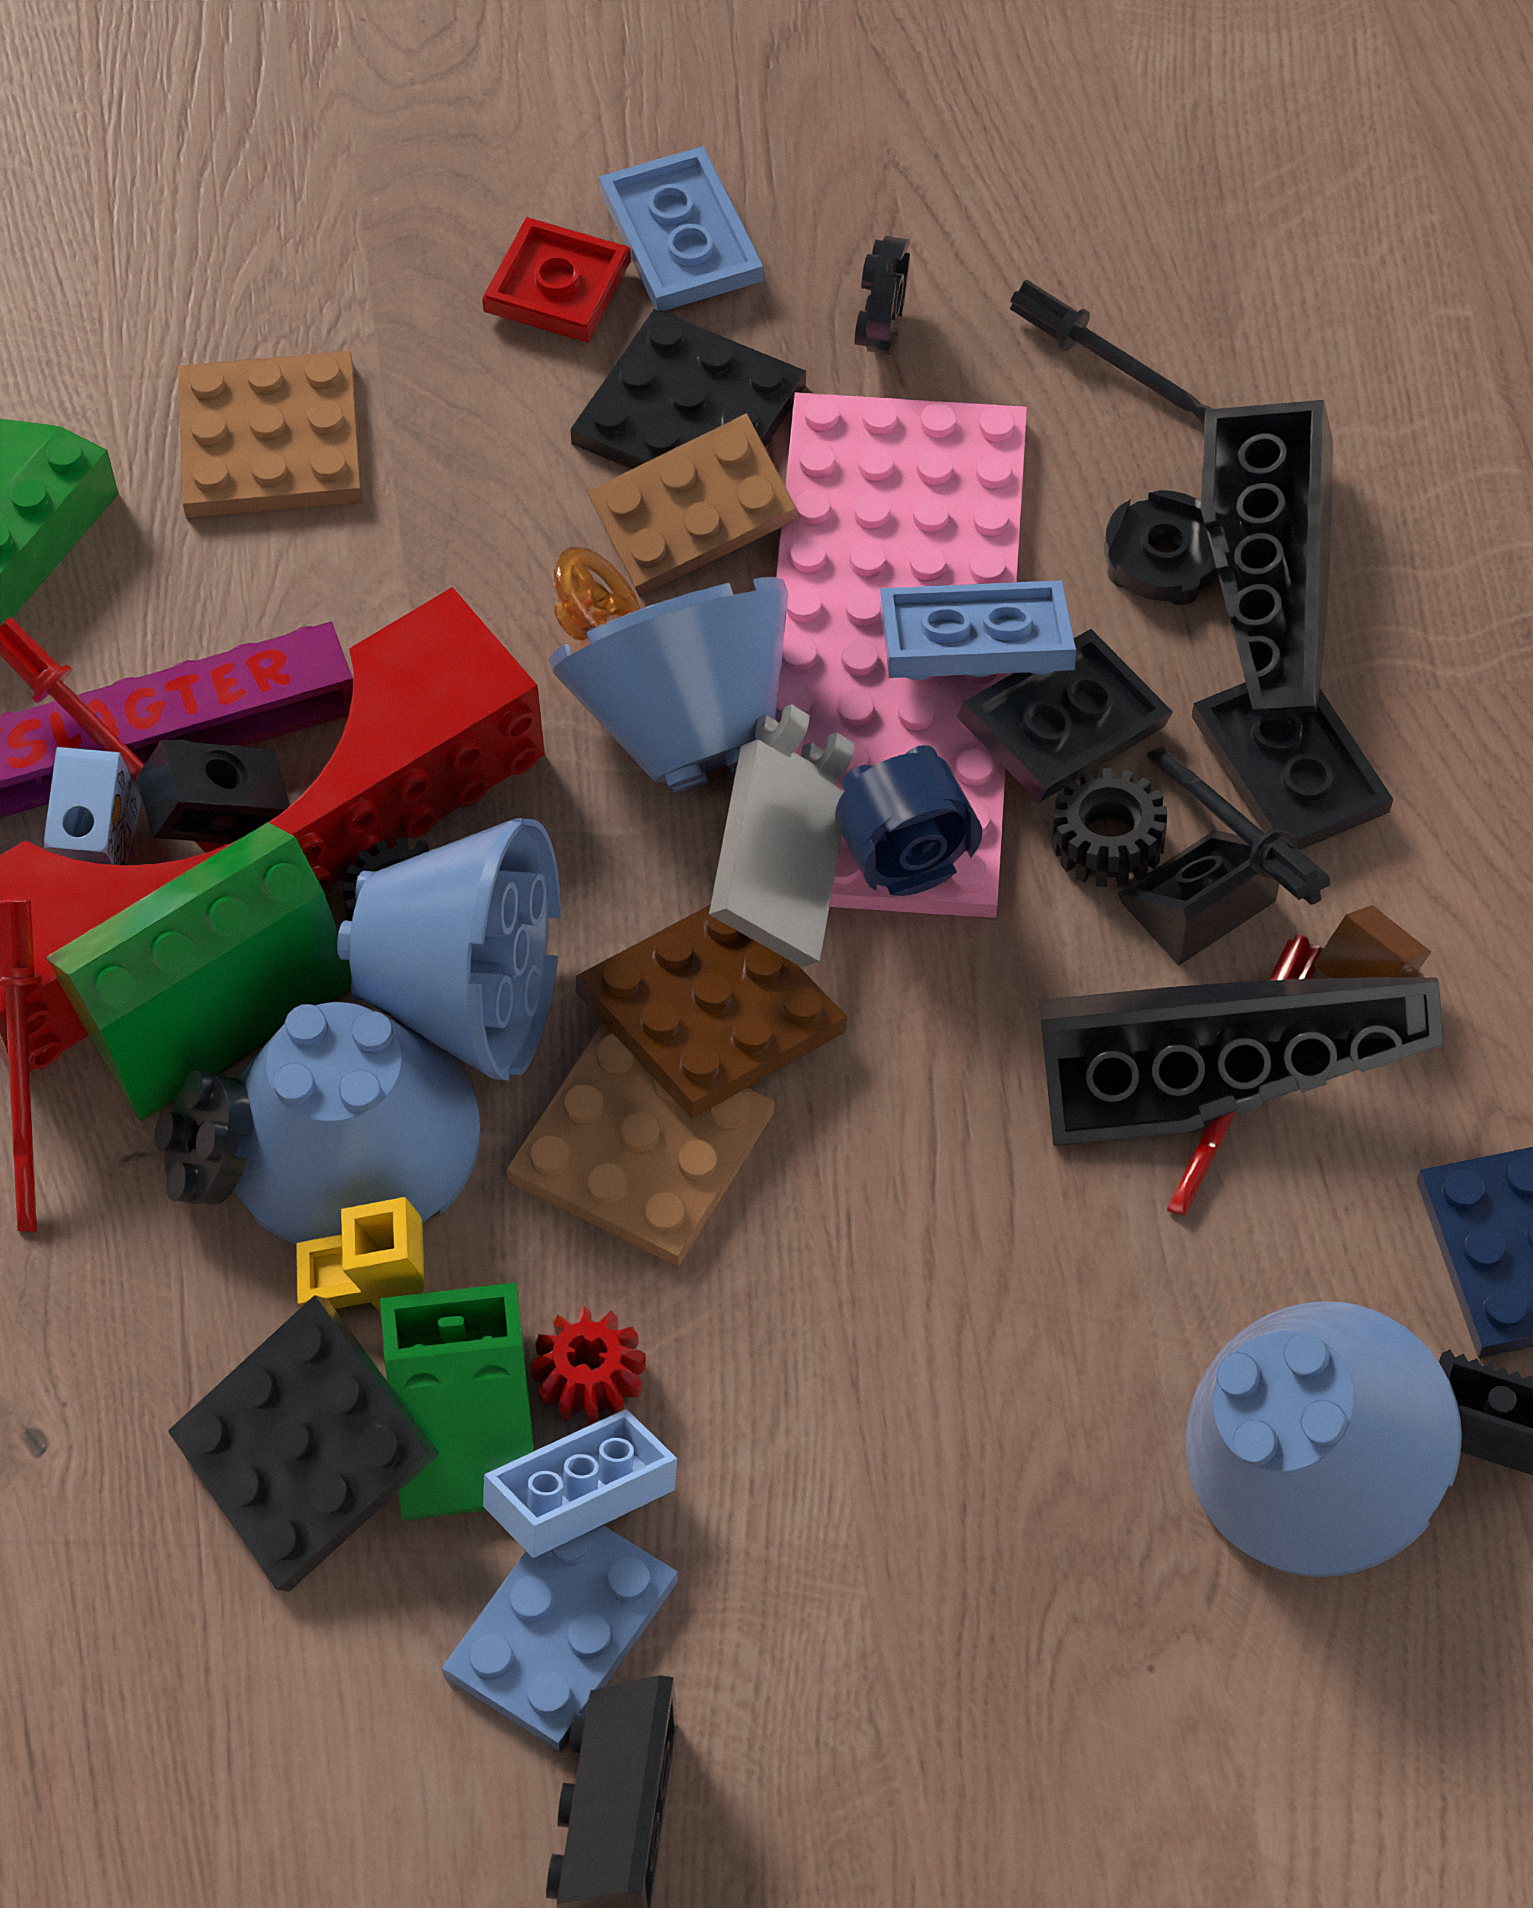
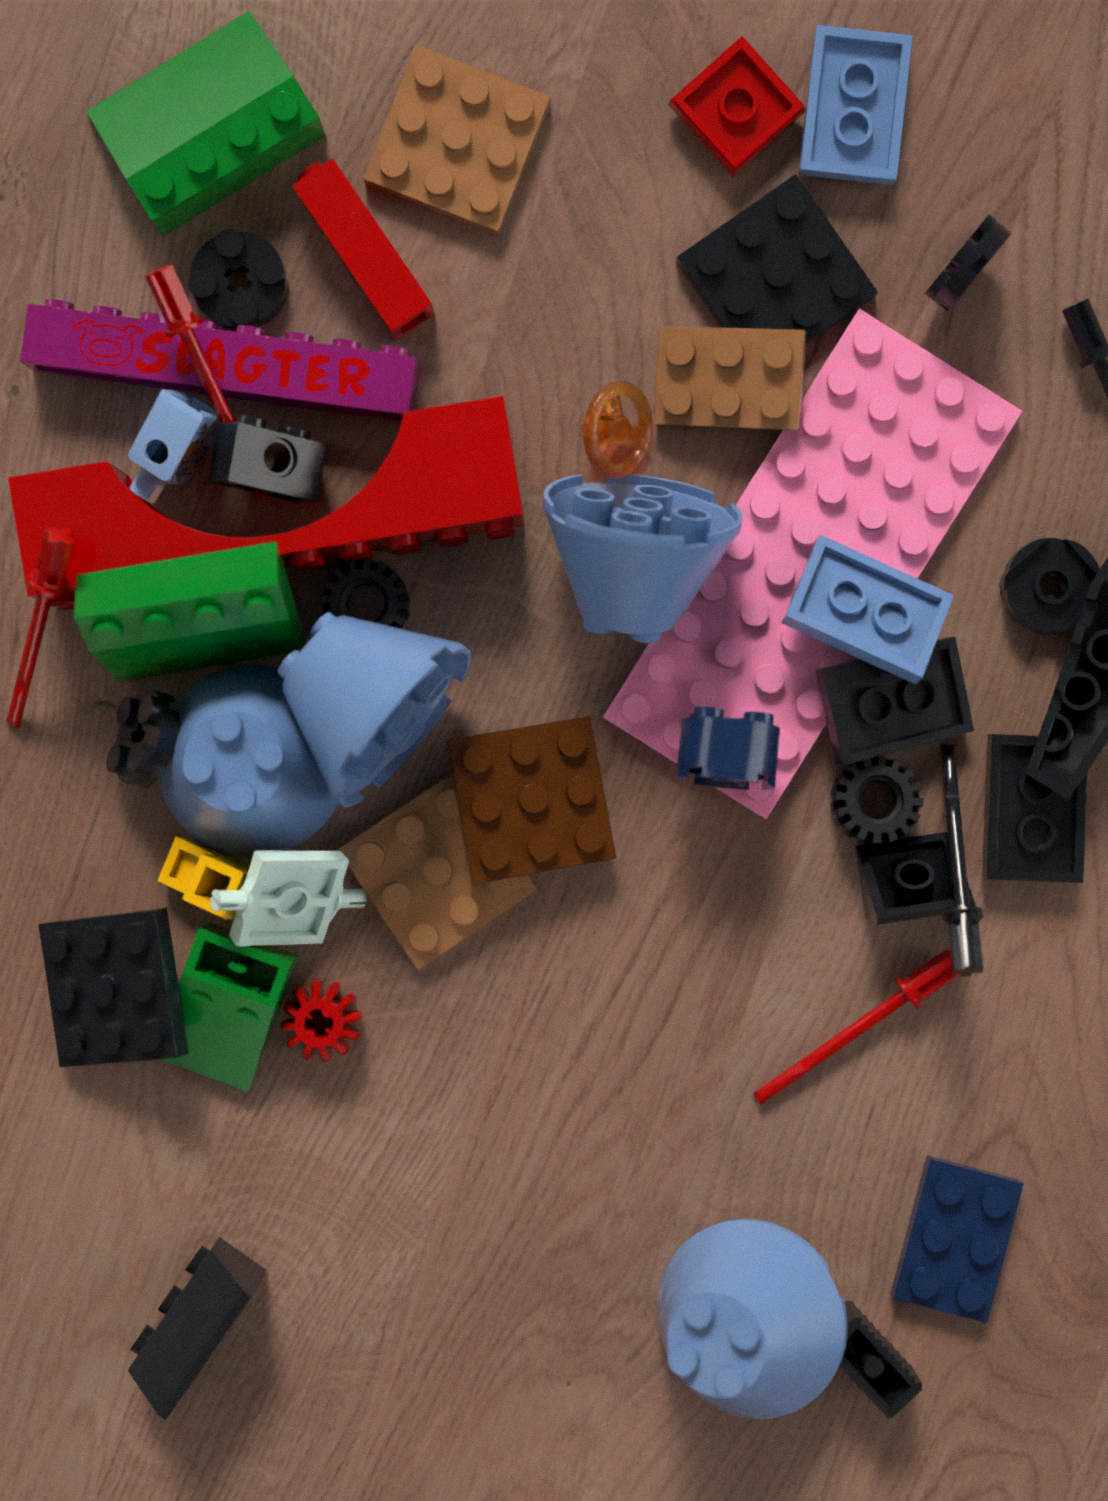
camera: 25 degrees right, 30 degrees up
medium blue plate [442,1525,678,1752] -> none
light blue piece [483,1409,677,1558] -> none
light grey tile [709,704,855,967] -> none
black wedge [1039,977,1444,1146] -> none
reddish brown brick [1313,905,1431,978] -> none
none -> black plate [189,229,288,330]
none -> light aqua plate [210,851,367,946]
none -> red brick [292,158,435,341]

